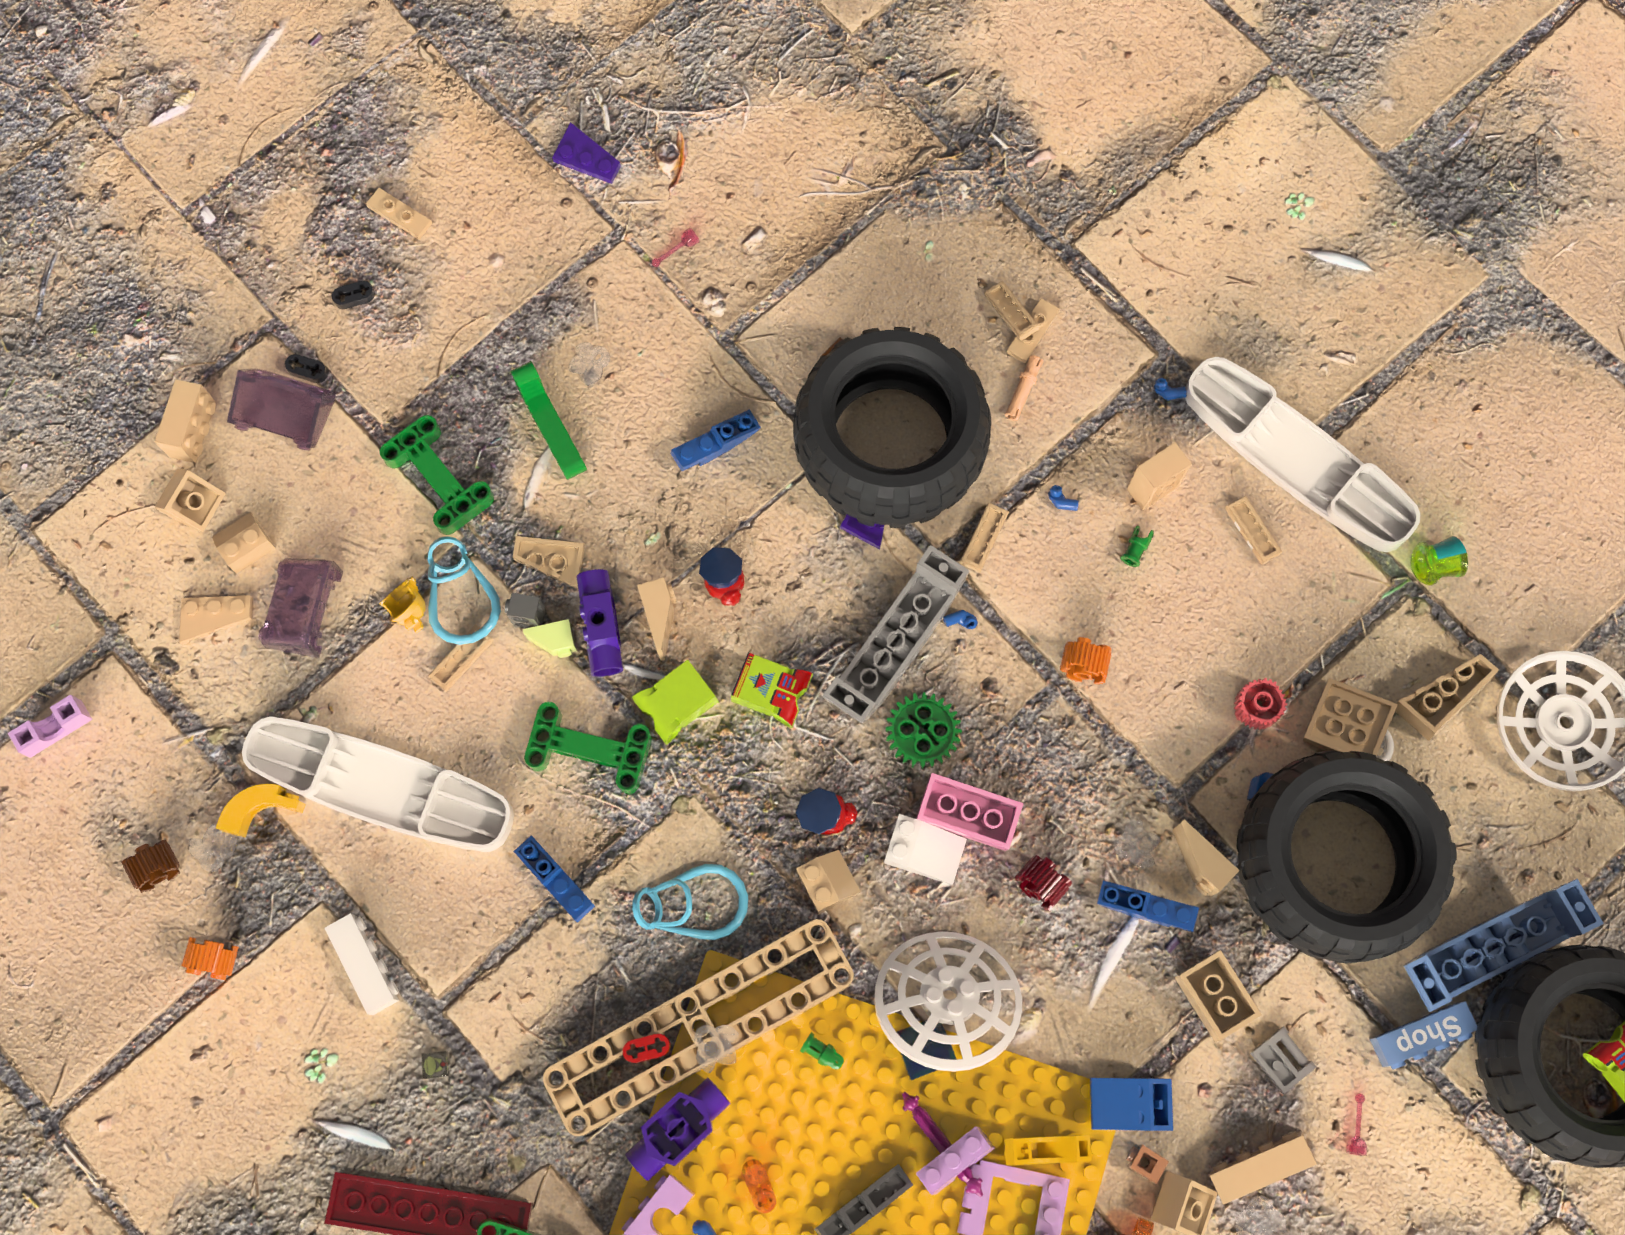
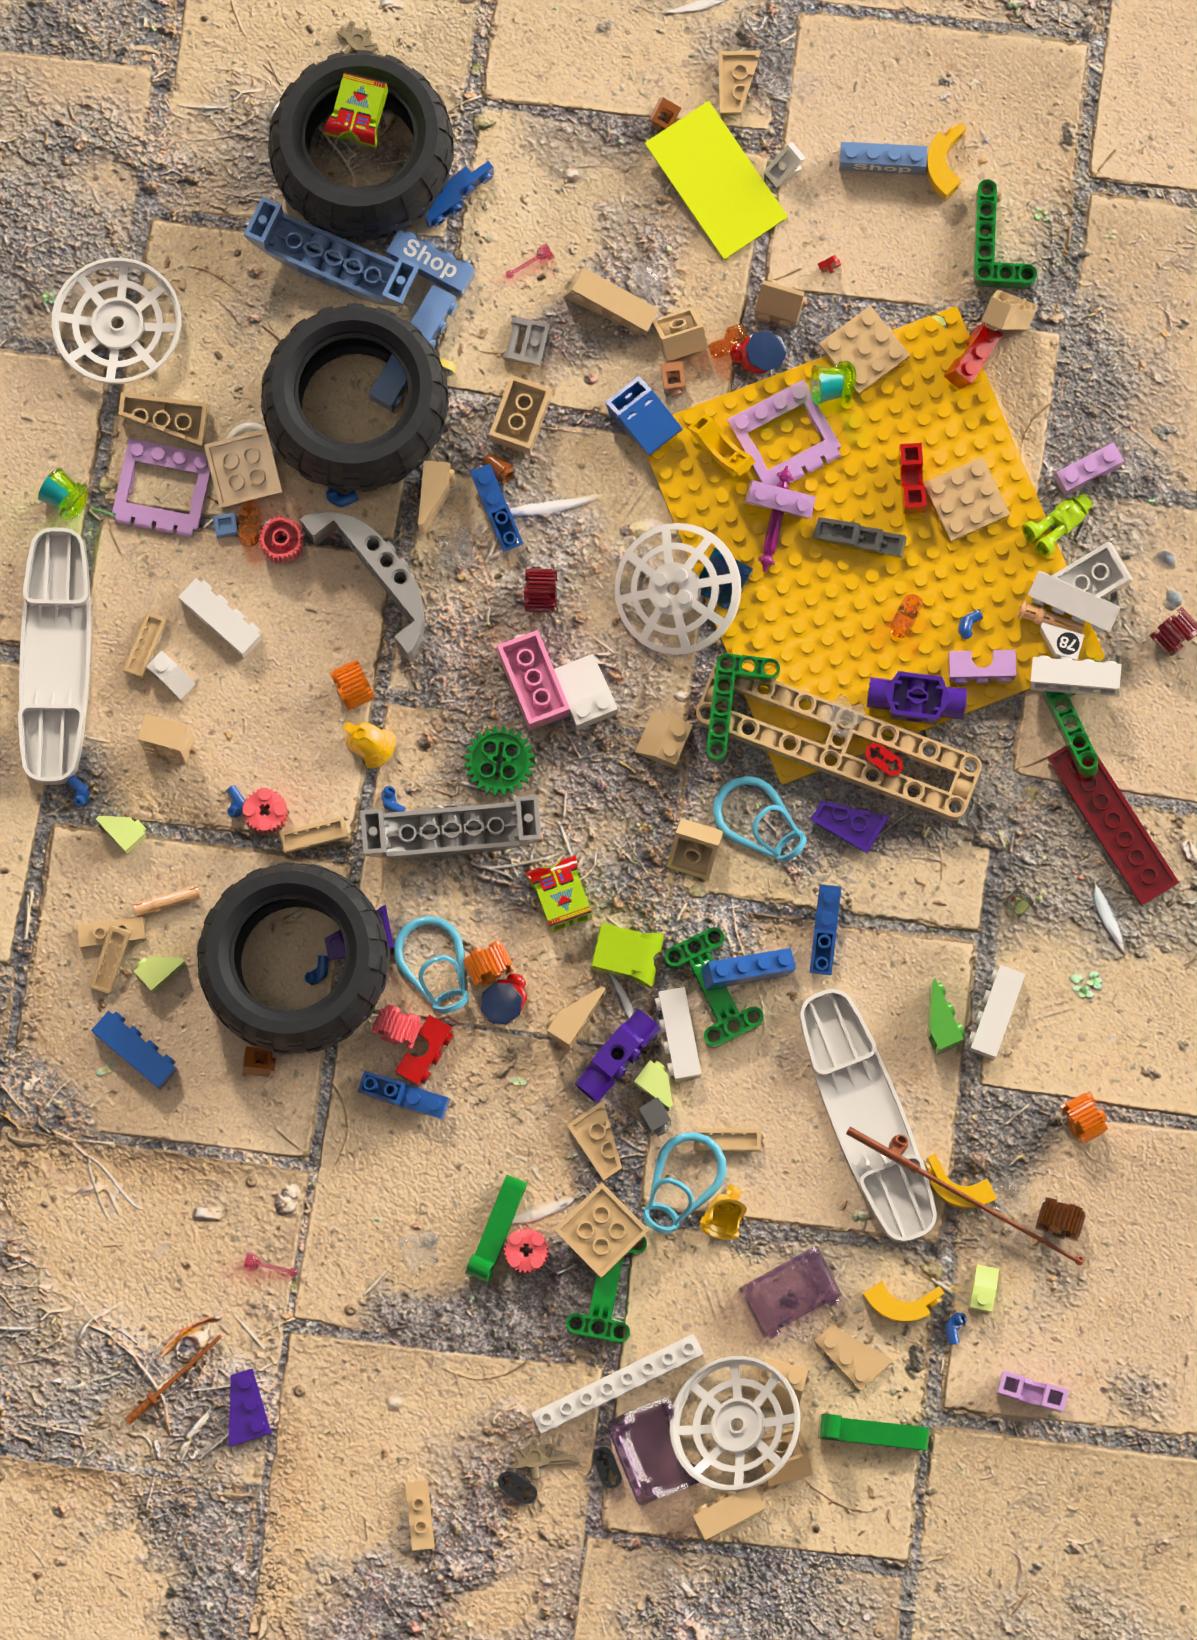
camera: 130 degrees left, 5 degrees up
dark blue piece [796,787,858,835] -> none
green piece [800,1032,844,1070] -> none
green piece [1120,525,1154,567] -> none
none -> blue brick [91,1010,177,1090]
none -> yellowish green slope [96,816,147,854]
none -> lavender hinge [112,438,211,538]
none -> dark orange sword [124,1334,223,1425]
none -> yellowish green slope [134,956,186,994]
none -> white slope [146,650,196,700]
none -> white brick [178,578,262,658]
none -> medium blue tile [213,512,238,539]
none -> clear orange piece [238,501,261,547]
none -> coral brick [243,788,288,835]
none -> light grey slope [300,512,425,662]
none -> blue arm [304,955,329,985]
none -> yellow helmet [342,721,396,769]
none -> medium blue brick [369,284,458,412]
none -> coral brick [371,1004,422,1049]
none -> medium azure animal [393,916,470,1014]
none -> red arch [395,1014,454,1087]
none -> blue slope [426,161,494,229]
none -> light yellow tile [440,359,456,376]
none -> orange brick [463,940,515,987]
none -> dark orange cone [483,453,515,483]
none -> coral brick [504,1228,549,1275]
none -> dark tan piece [513,1439,580,1480]
none -> white brick [531,1334,703,1435]
none -> tan plate [554,1183,649,1278]
none -> white brick [655,987,701,1081]
none -> tan slope [667,818,723,880]
none -> white dish [670,1356,800,1491]
none -> blue brick [701,948,796,990]
none -> green beam [706,653,780,763]
none -> dark purple wing [810,801,890,854]
none -> green beam [818,1414,930,1451]
none -> copper piece [846,1126,1085,1265]
none -> yellow arch [862,1281,944,1322]
none -> bright green slope [927,978,965,1055]
none -> blue arm [945,1313,967,1345]
none -> yellowish green slope [968,1265,999,1313]

